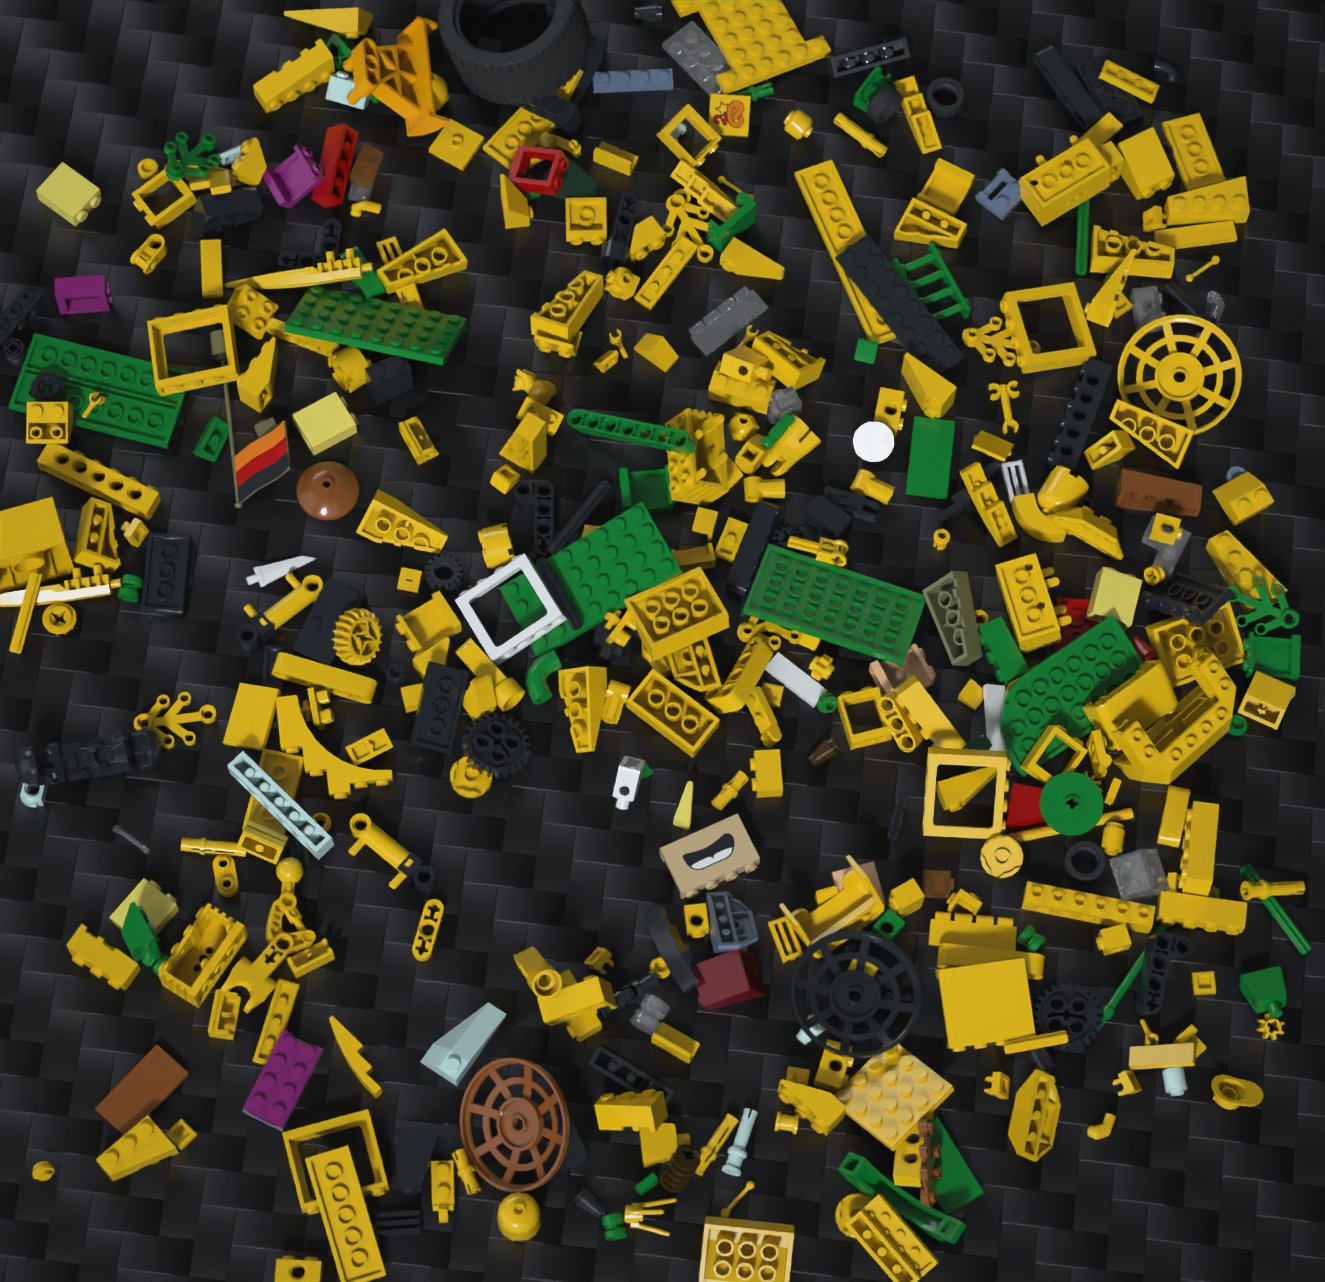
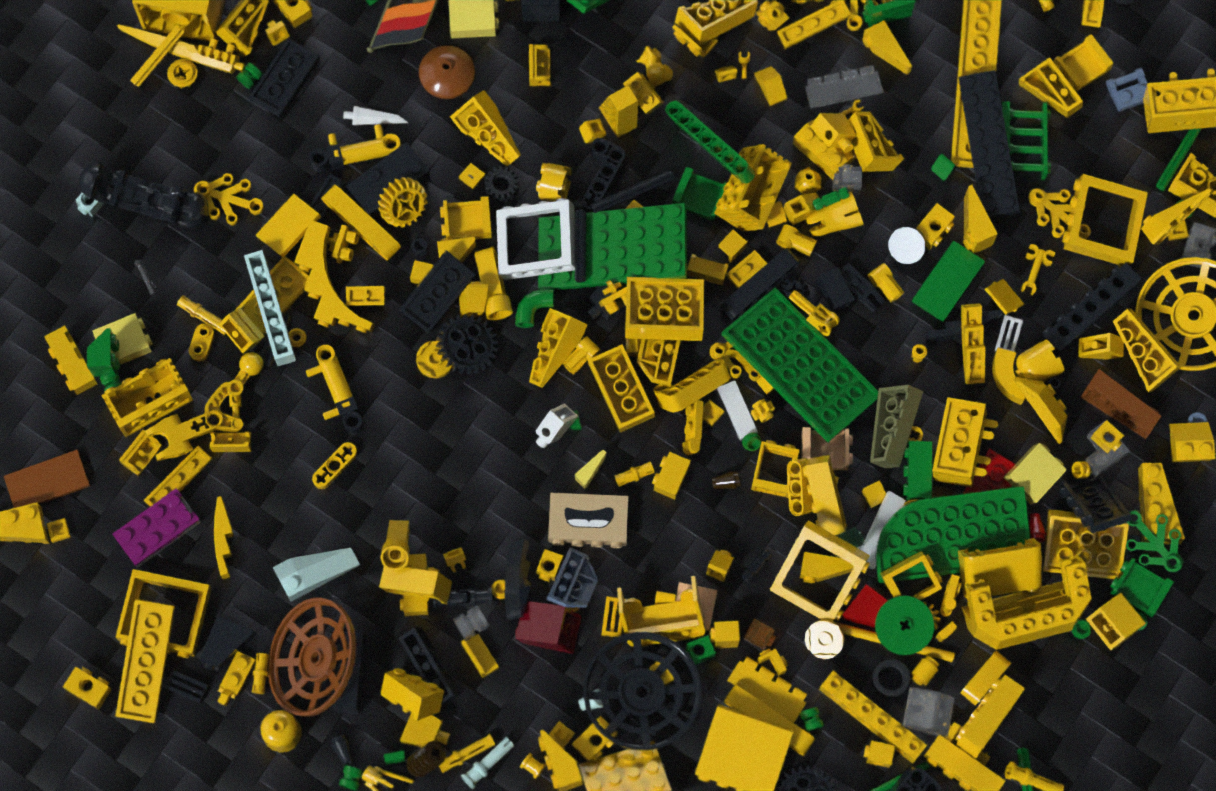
camera: 30 degrees right, 5 degrees up
none -> yellow slope [706,550,734,582]

